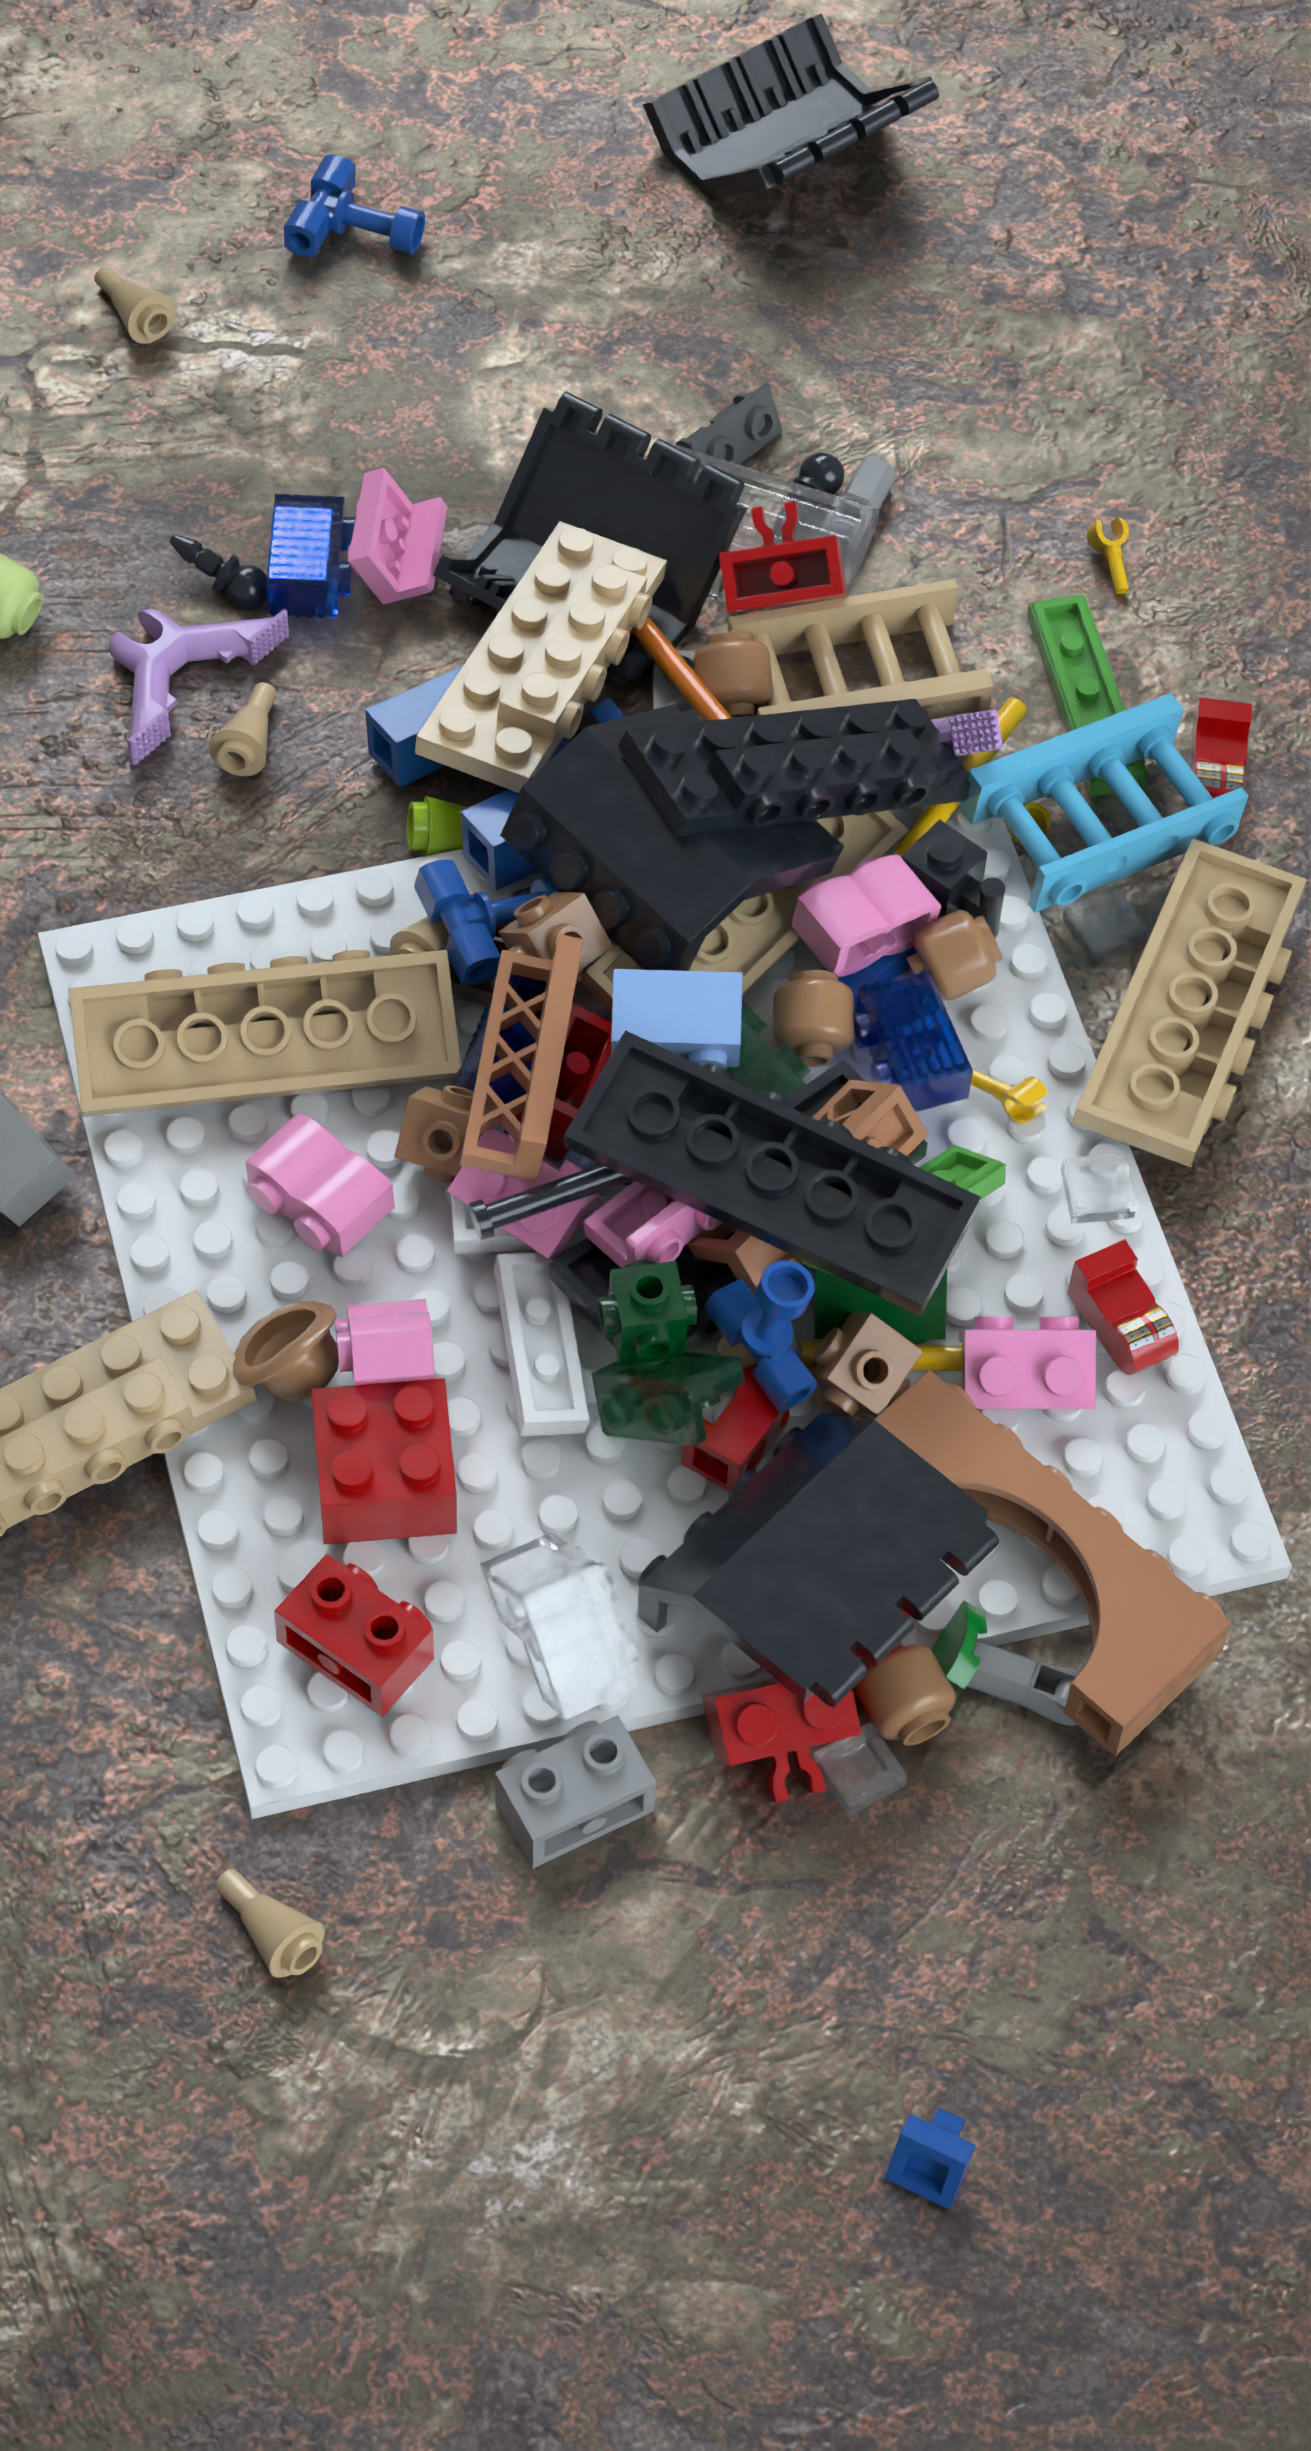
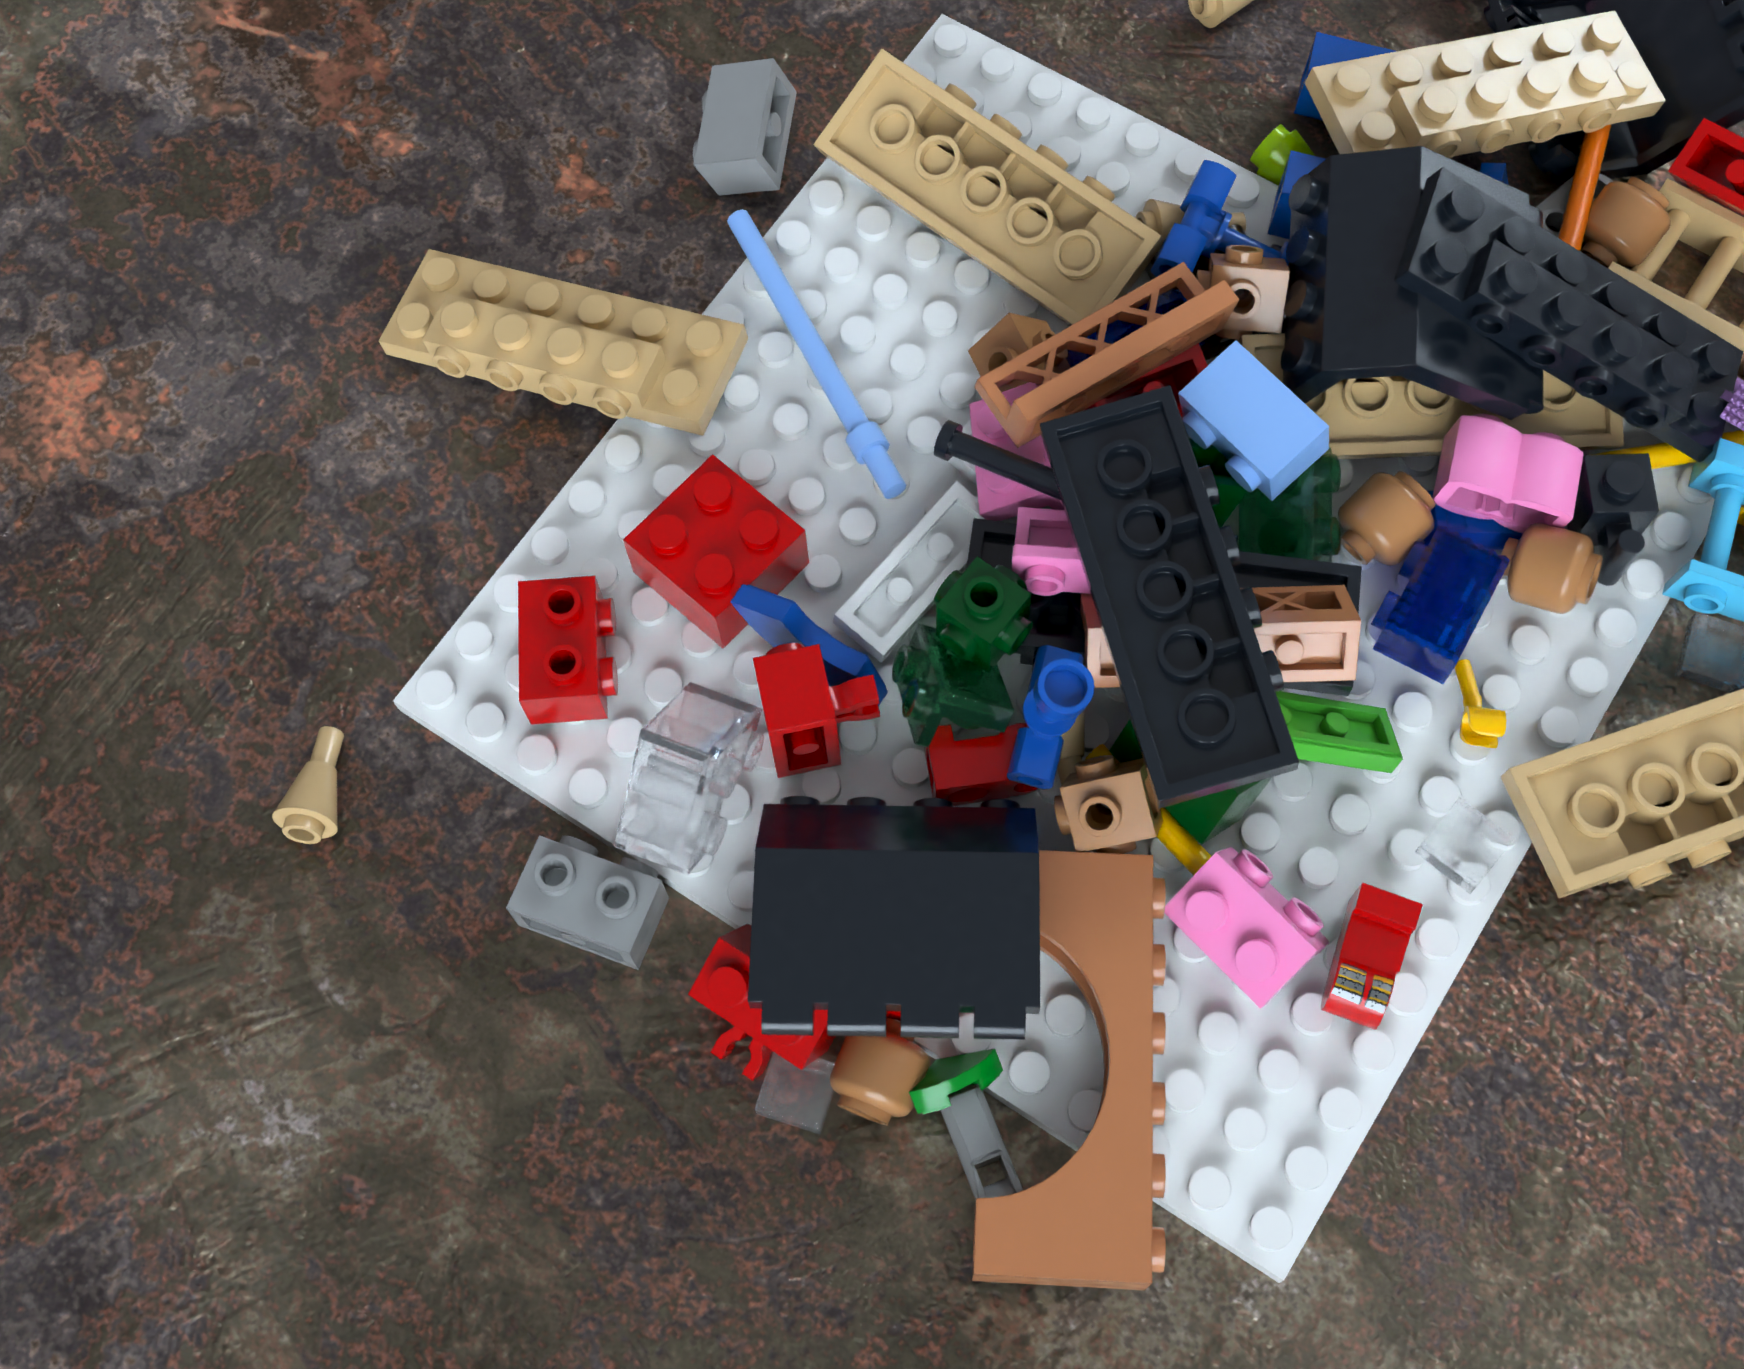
camera: 55 degrees right, 10 degrees up
medium nougat hat [233,1301,339,1402] -> none
bright pink brick [245,1113,395,1257] -> none
bright pink brick [335,1299,435,1385] -> none
none -> light blue bar [727,209,906,499]
none -> blue tile [731,584,888,706]
none -> red brick [753,643,880,778]

